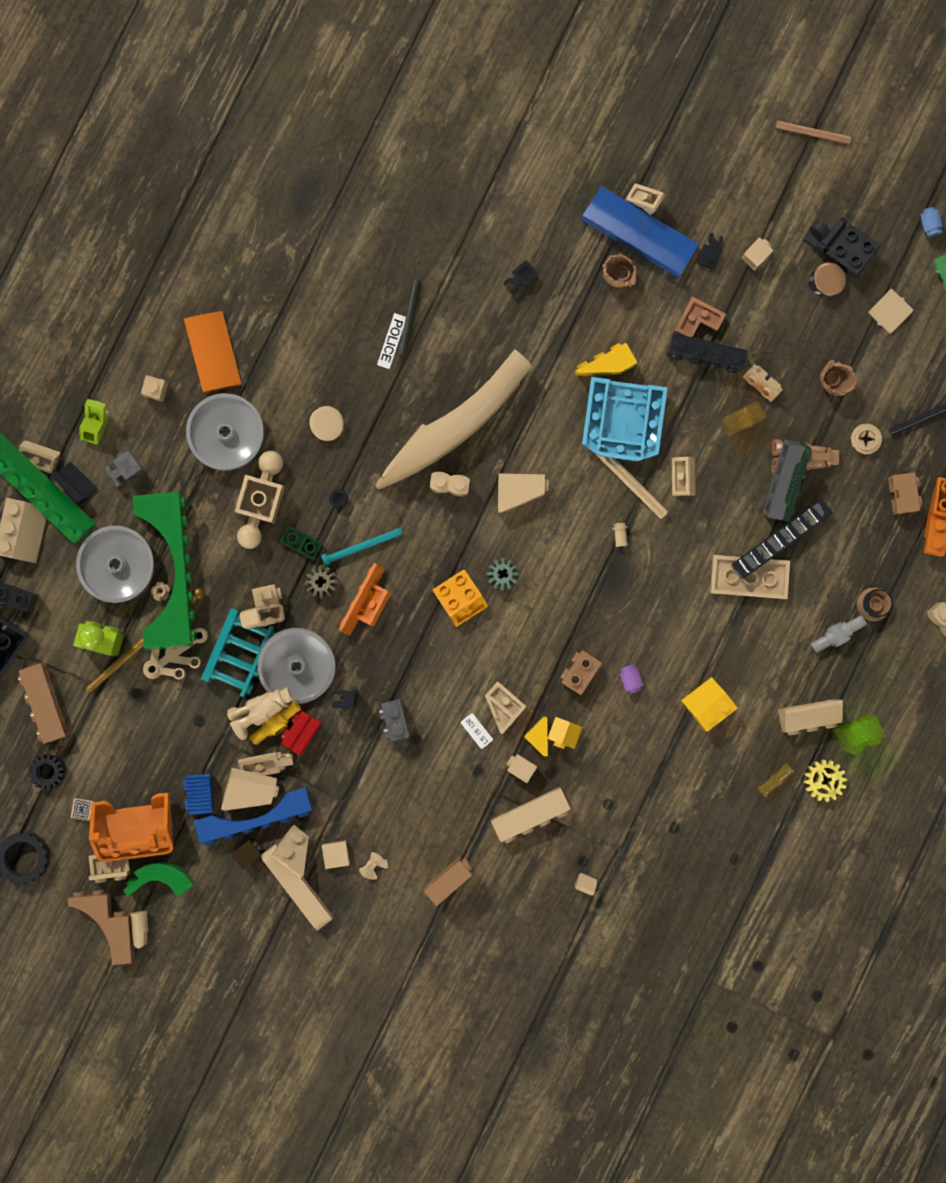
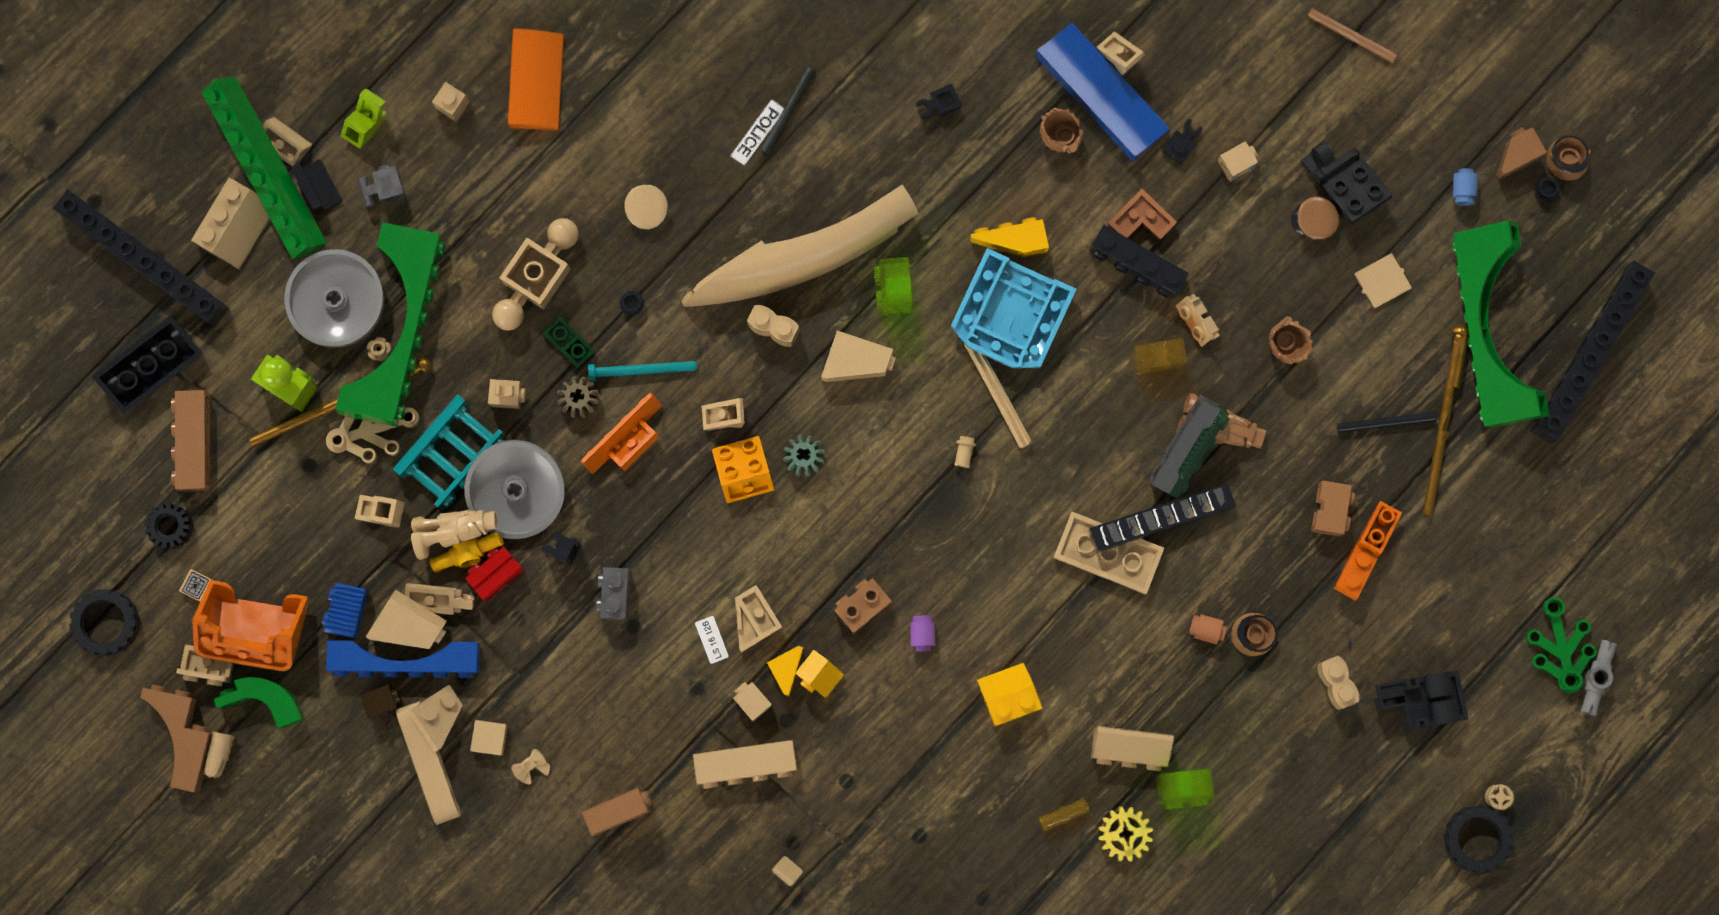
camera: 20 degrees right, 5 degrees down
light grey dish [186,393,264,471] -> none
tan brick [239,604,285,629] -> none
tan slope [672,457,696,496] -> none
light grey pin [810,615,867,653] -> none
tan gear [851,424,882,454] -> none
none -> tan brick [355,495,405,528]
none -> tan slope [702,398,745,431]
none -> clear neon green brick [874,257,912,317]
none -> nougat brick [1189,614,1227,644]

